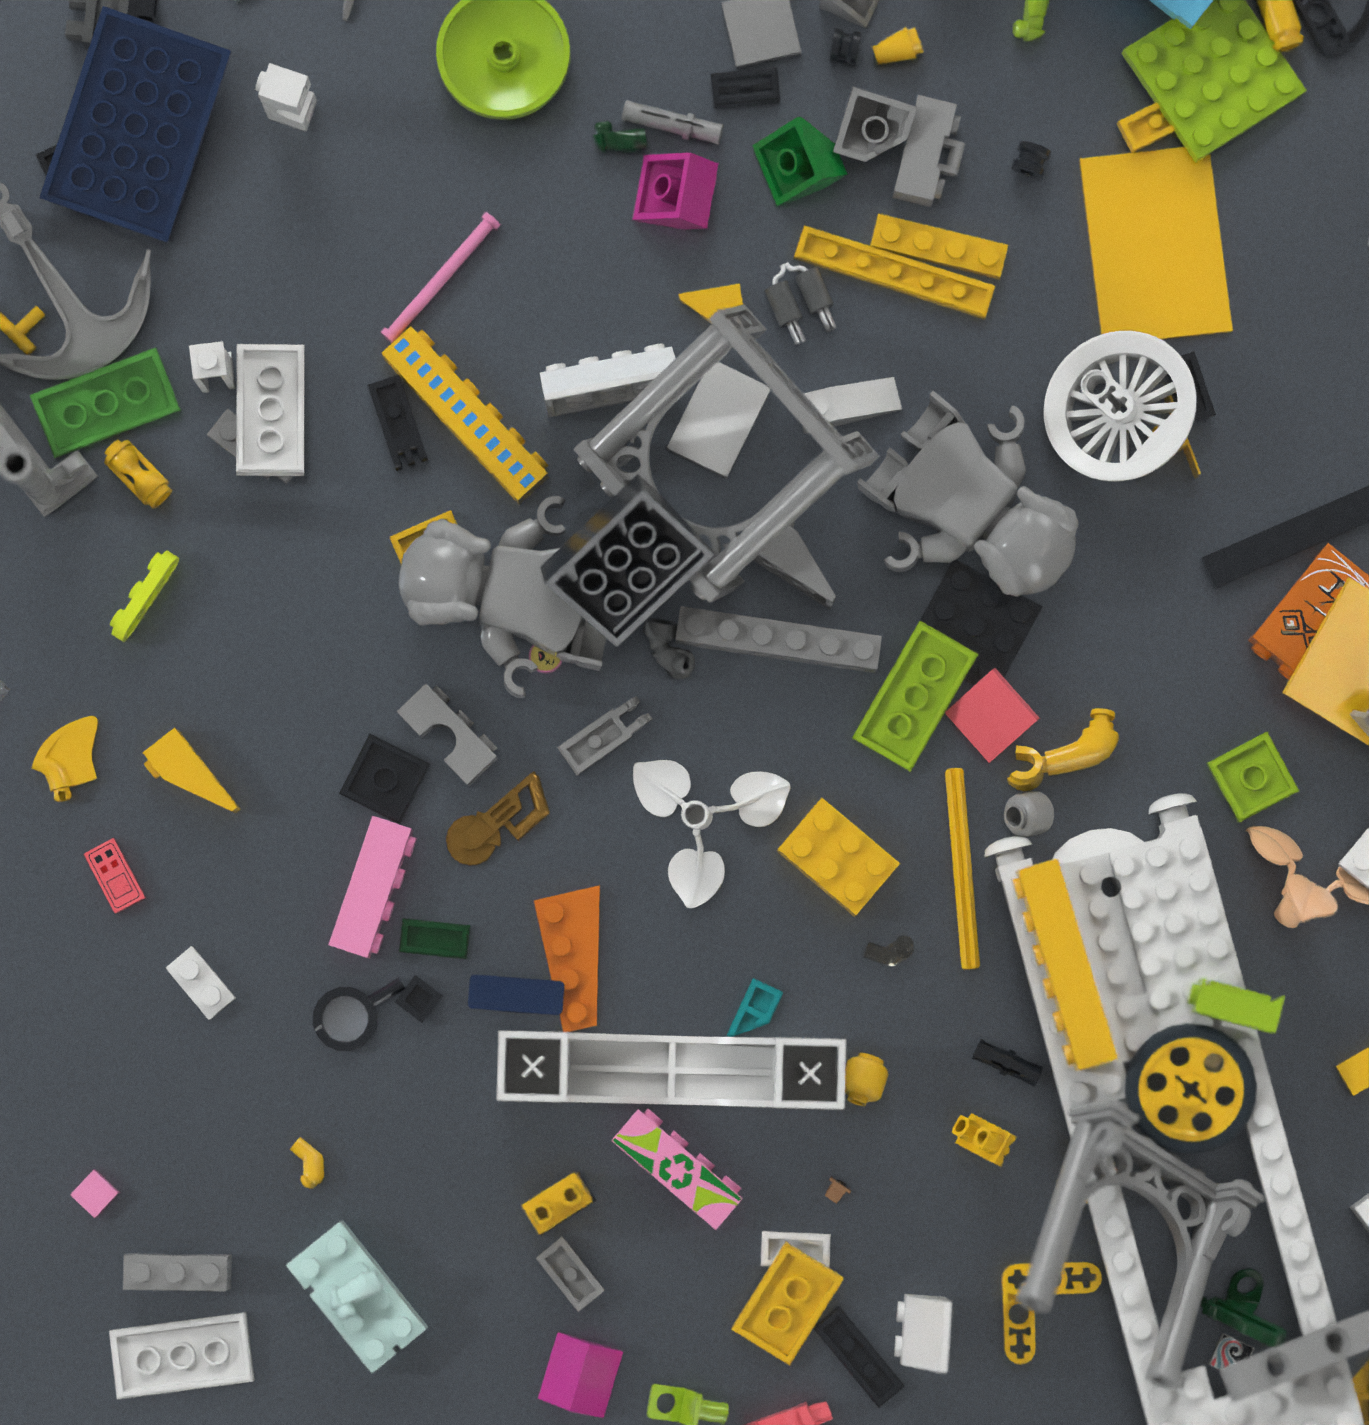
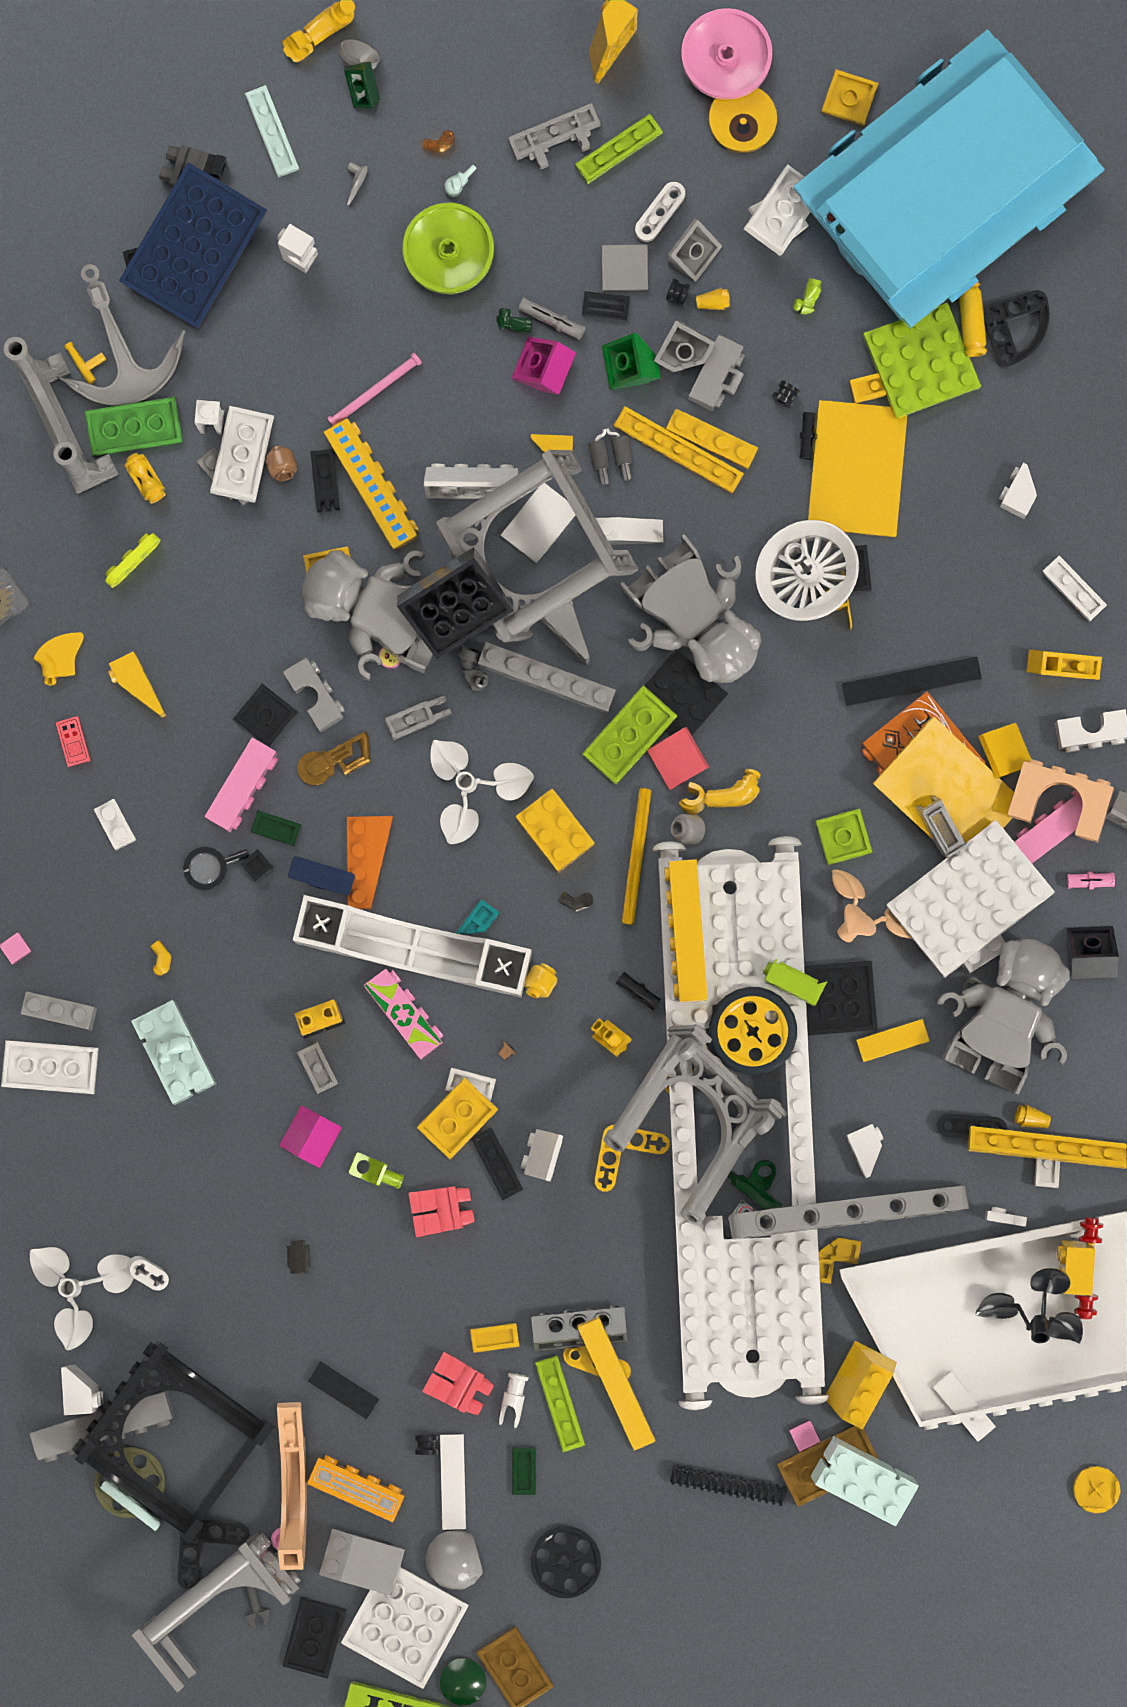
camera: 15 degrees right, 0 degrees up
none -> medium nougat head [265,446,297,482]
none -> black pin [799,412,818,460]
none -> black plate [804,961,878,1036]

